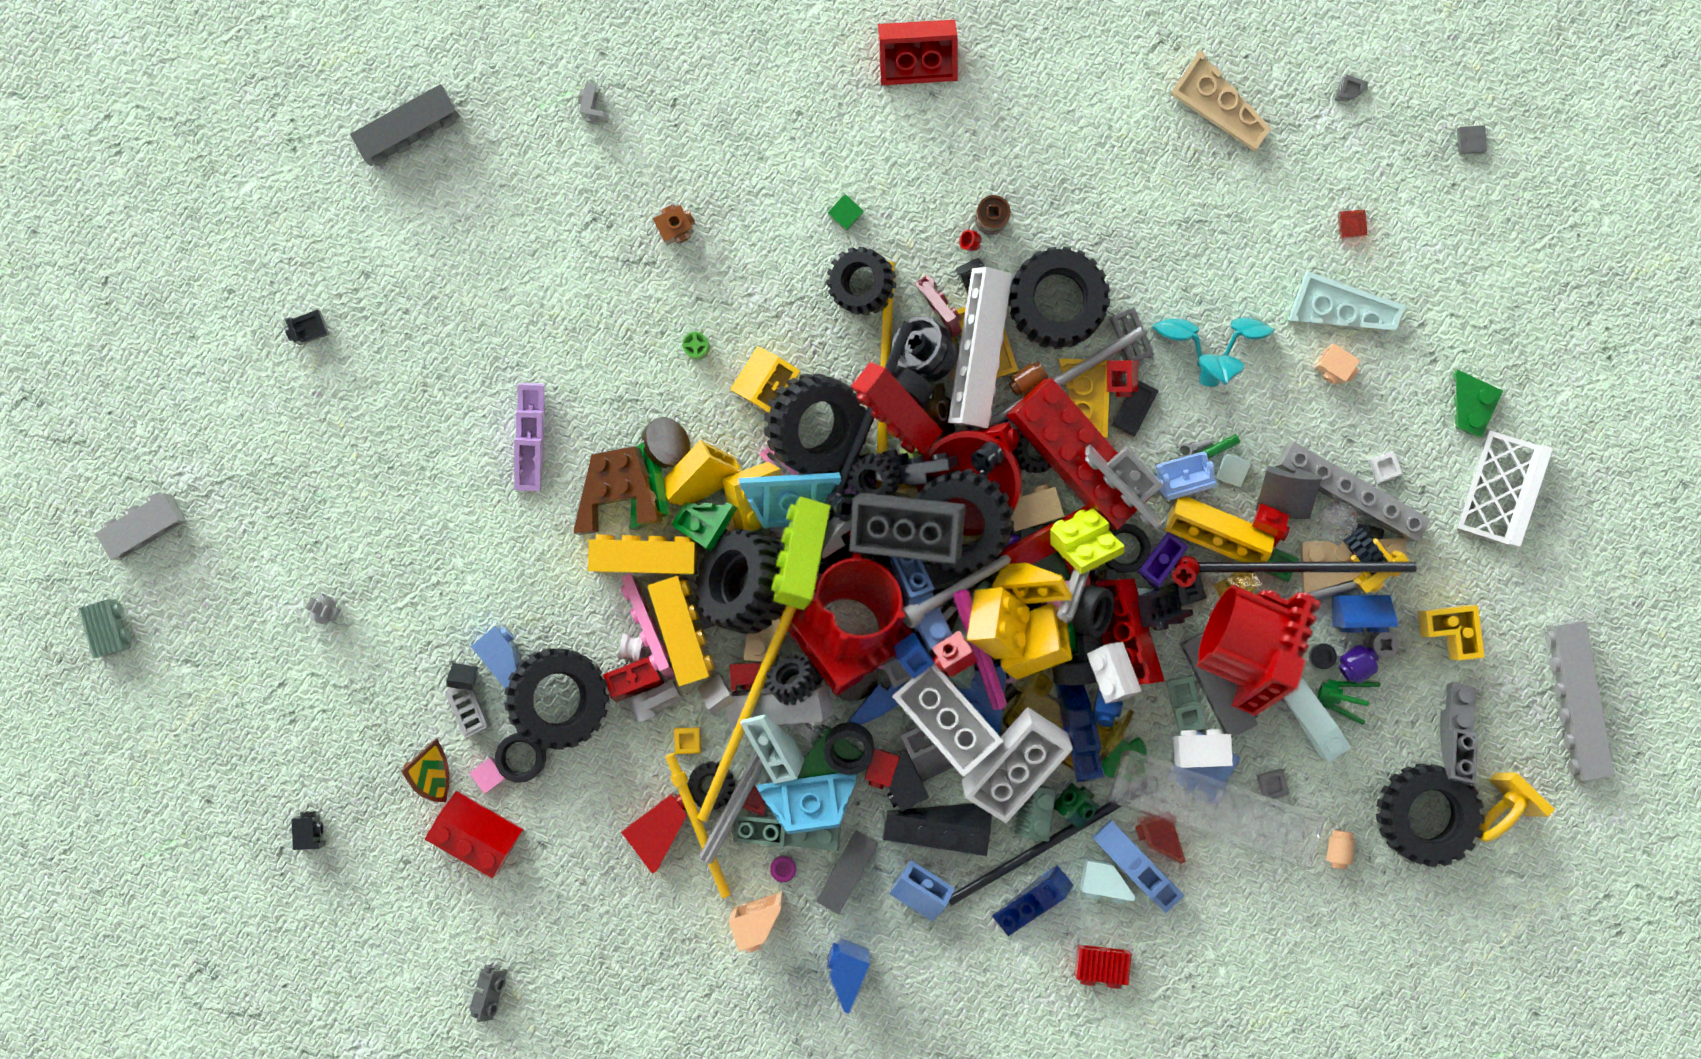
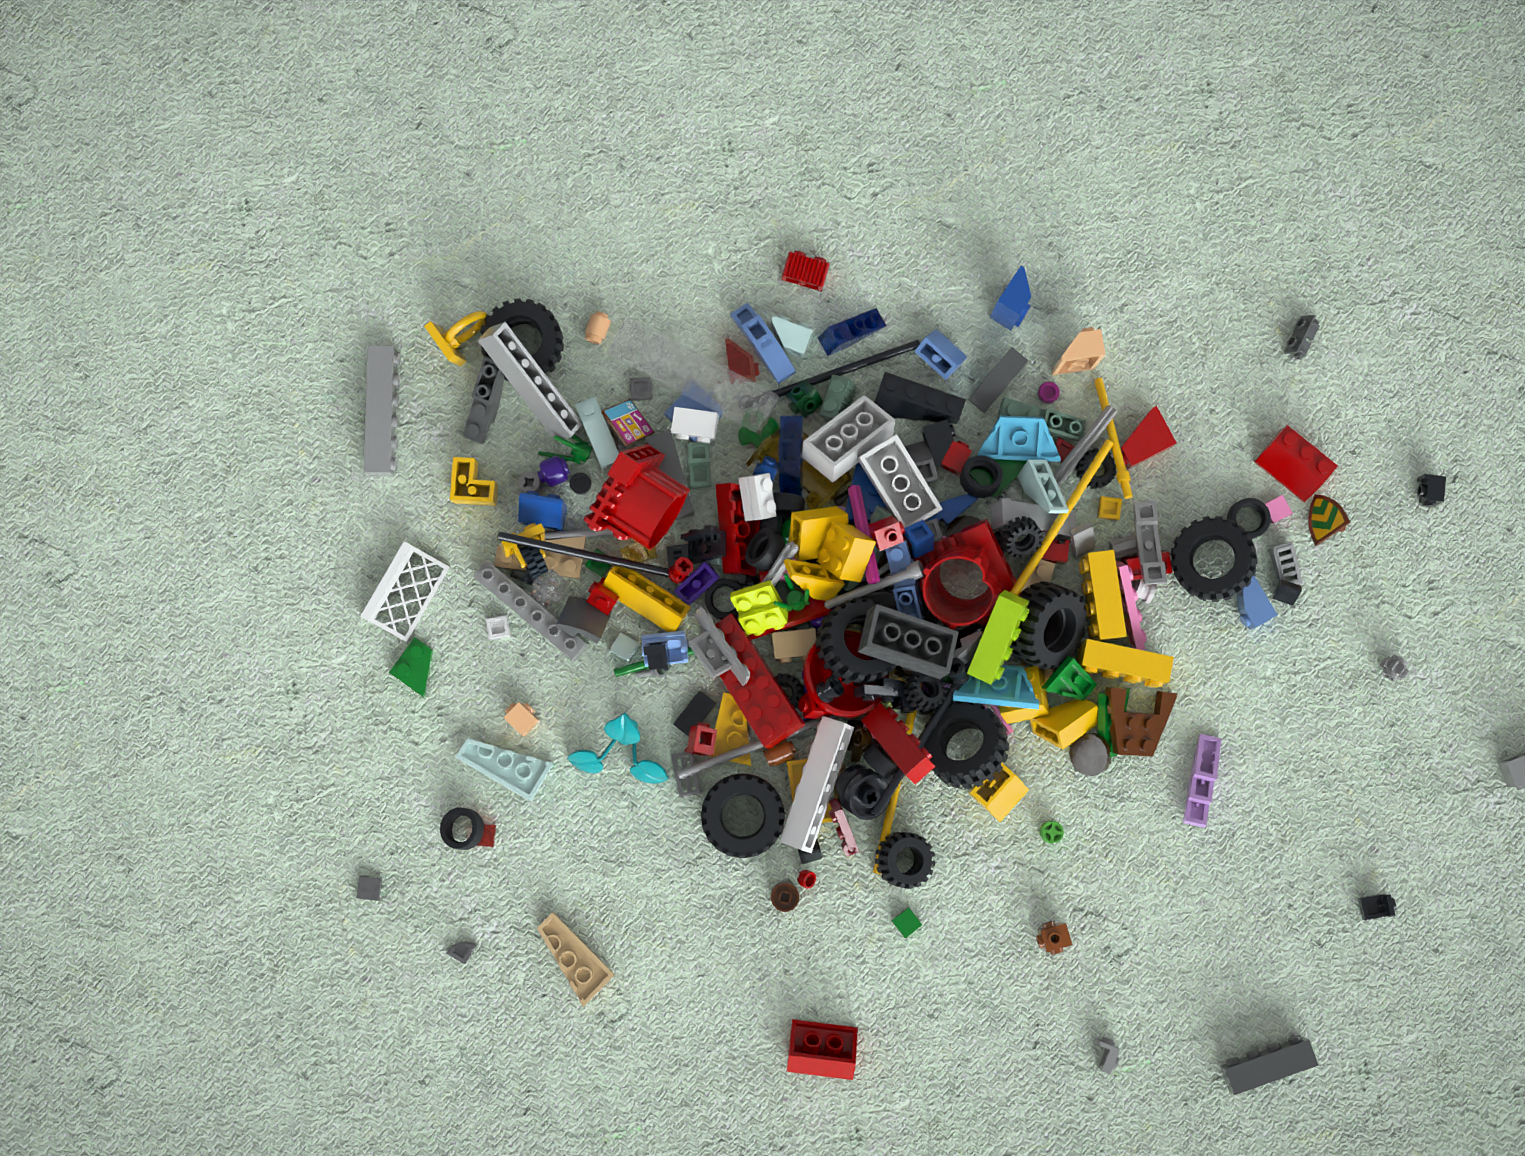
camera: 170 degrees left, 5 degrees down
none -> black tyre [440,807,484,850]
none -> light grey brick [477,322,583,441]
none -> piece [601,399,655,446]
none -> black panel [643,641,671,671]
none -> green plant [773,573,810,611]
none -> light grey slope [1133,501,1167,585]

